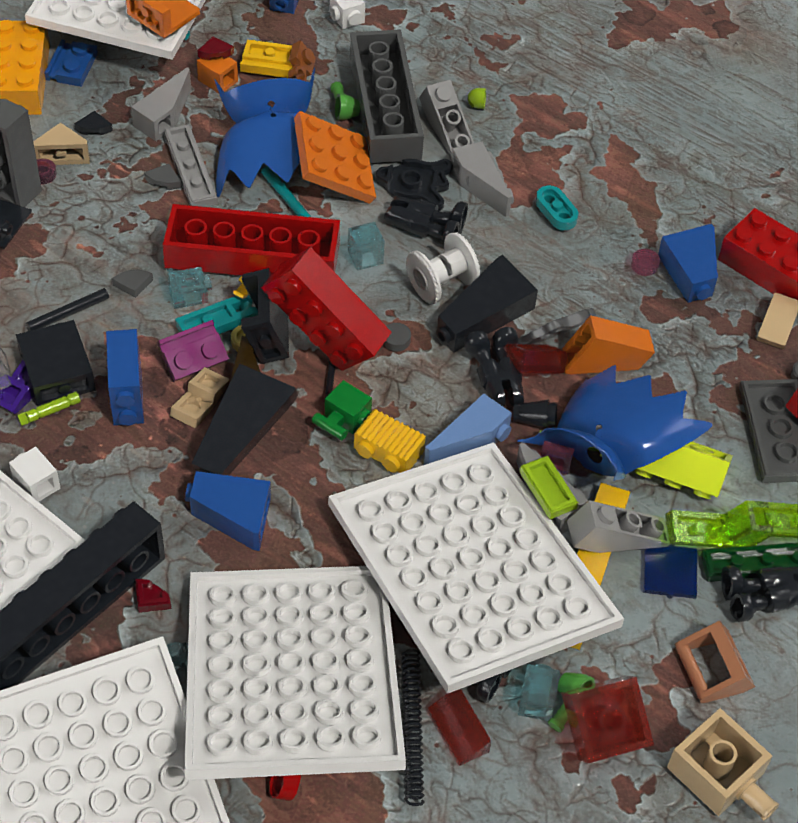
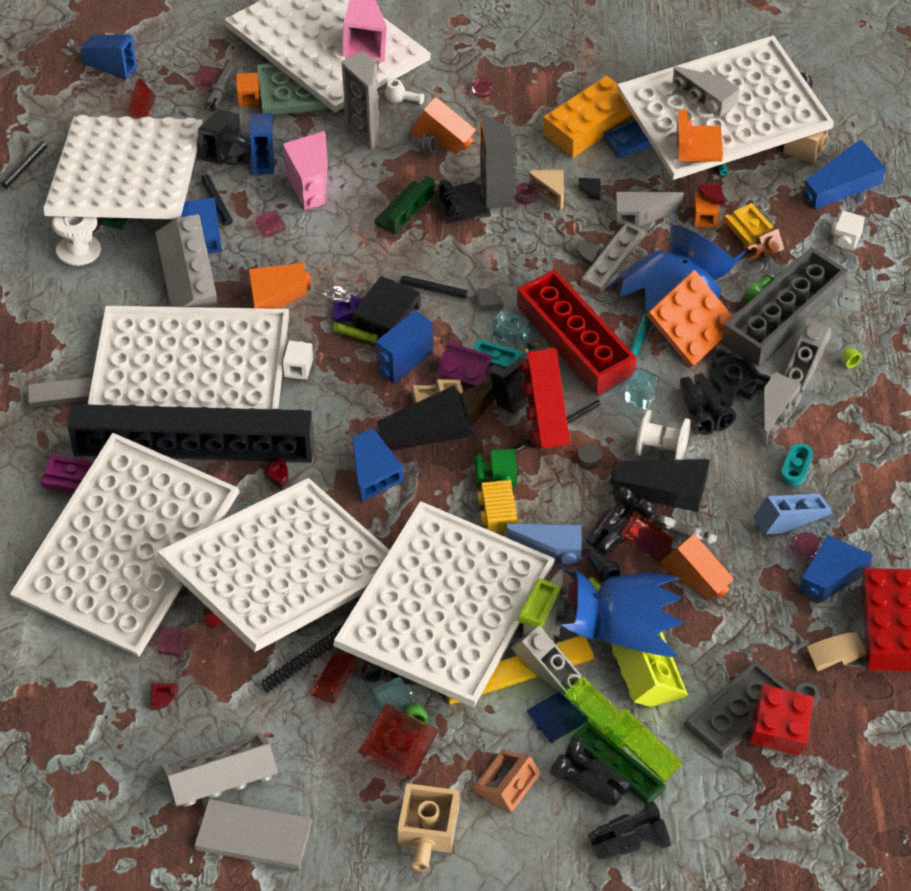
camera: 55 degrees right, 0 degrees up
none -> medium blue slope [753,494,832,535]

